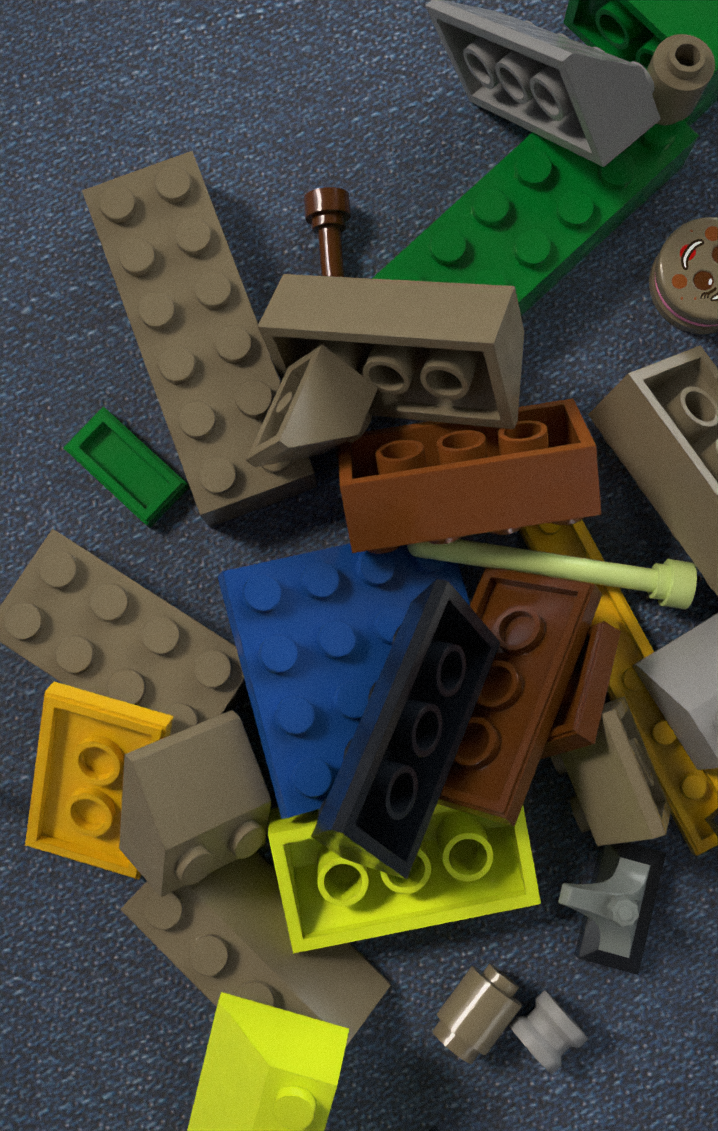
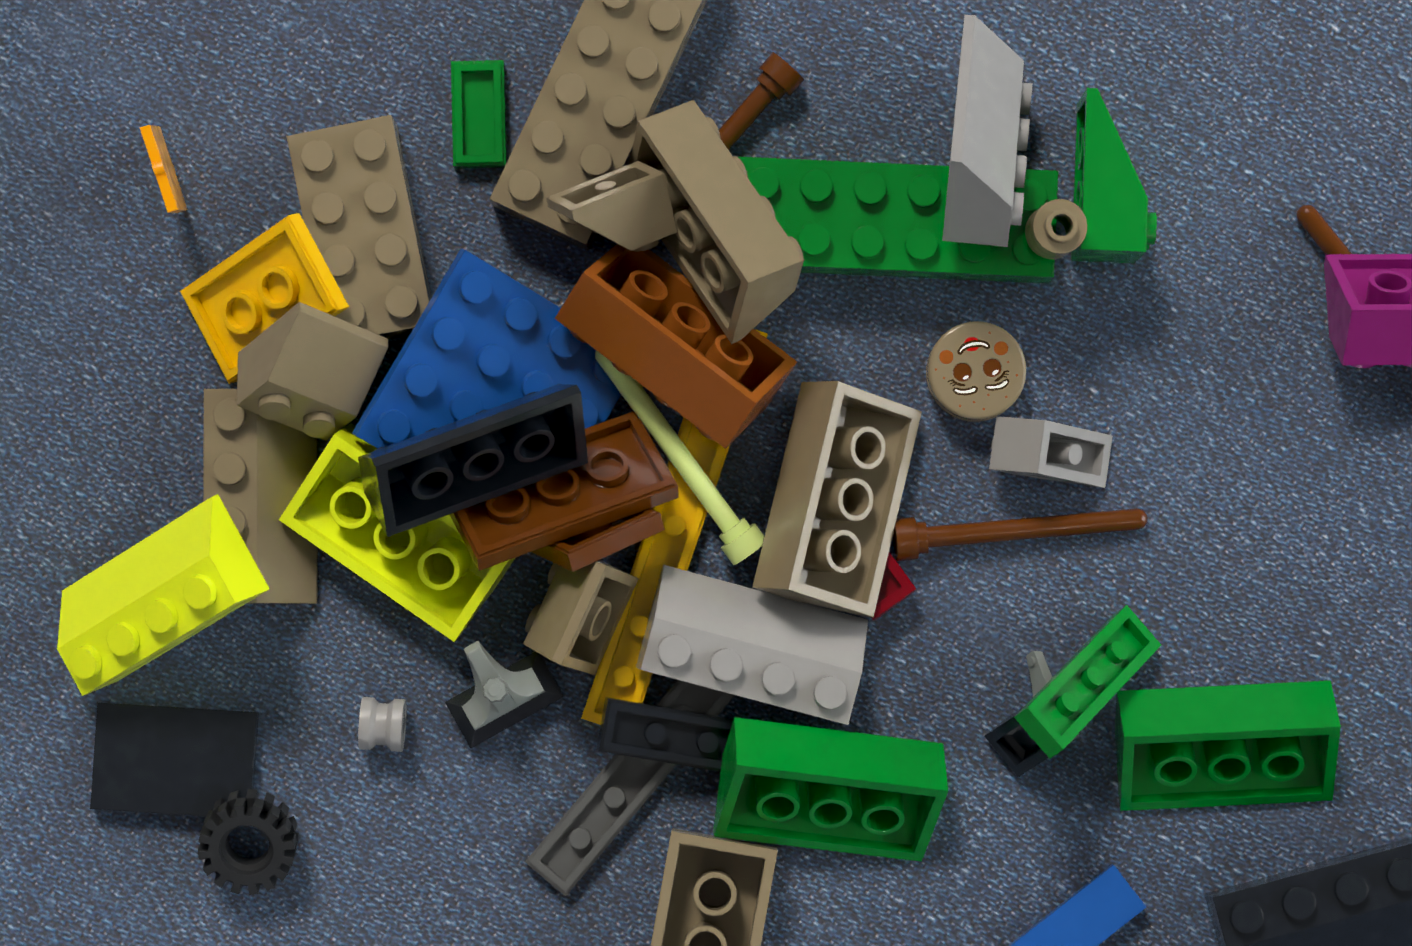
camera: 45 degrees right, 5 degrees up
dark tan brick [432,963,522,1064] -> none

